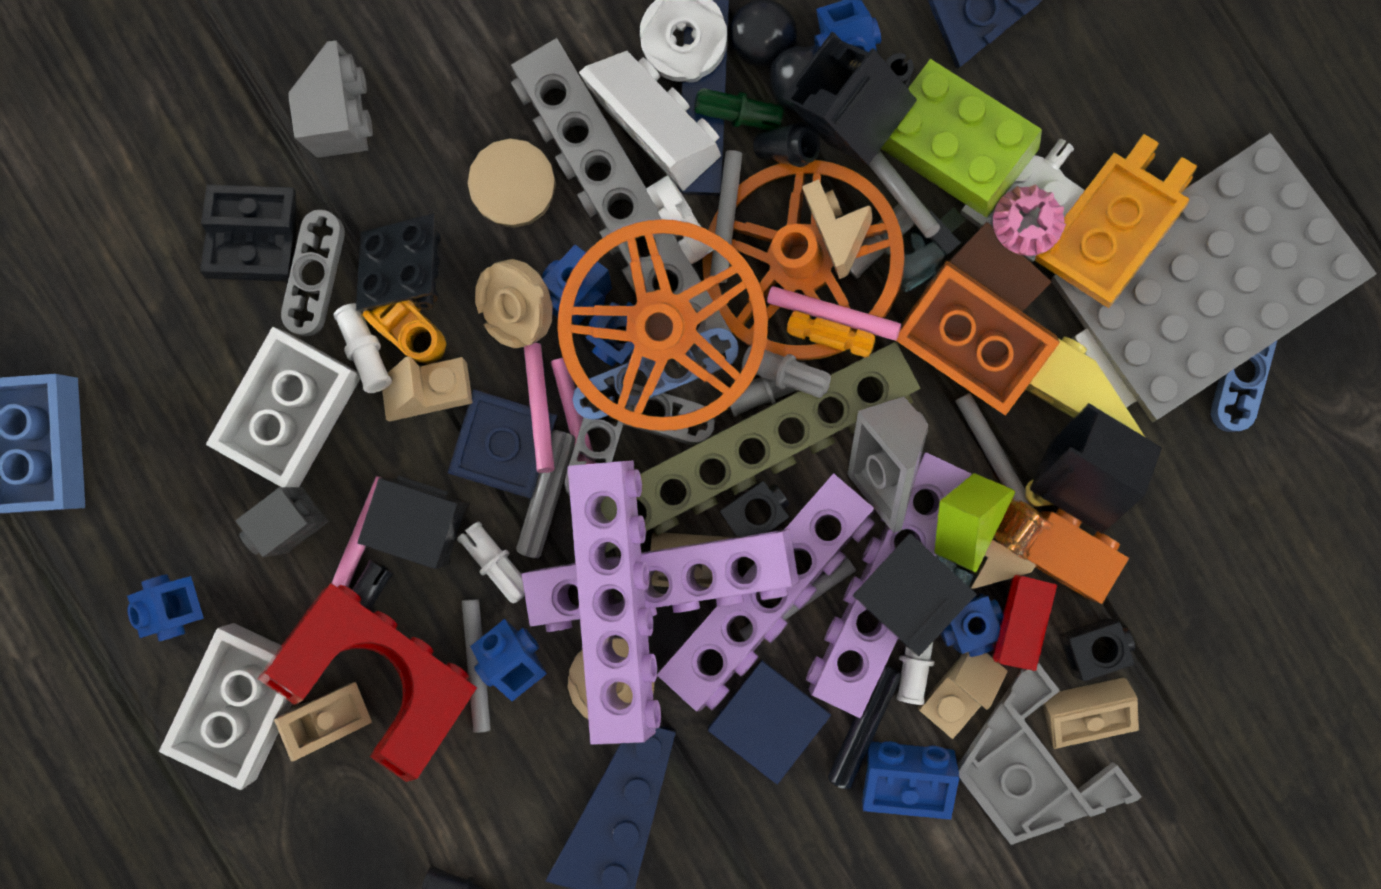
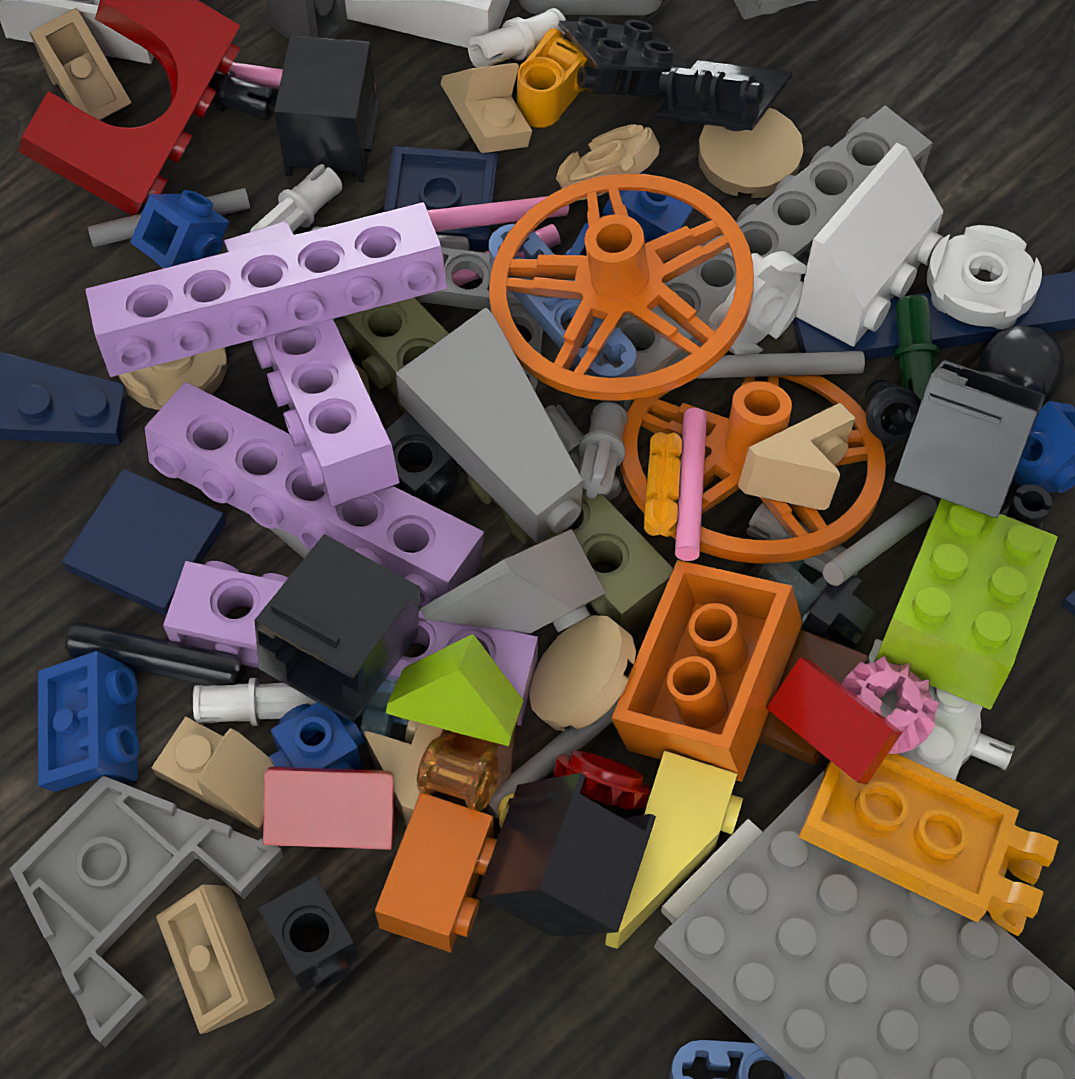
camera: 75 degrees right, 25 degrees down
none -> light grey slope [396,308,583,543]
none -> tan tile [529,615,636,731]
none -> red gear [553,750,652,810]
none -> black hinge [655,60,792,131]
none -> red tile [766,657,903,784]

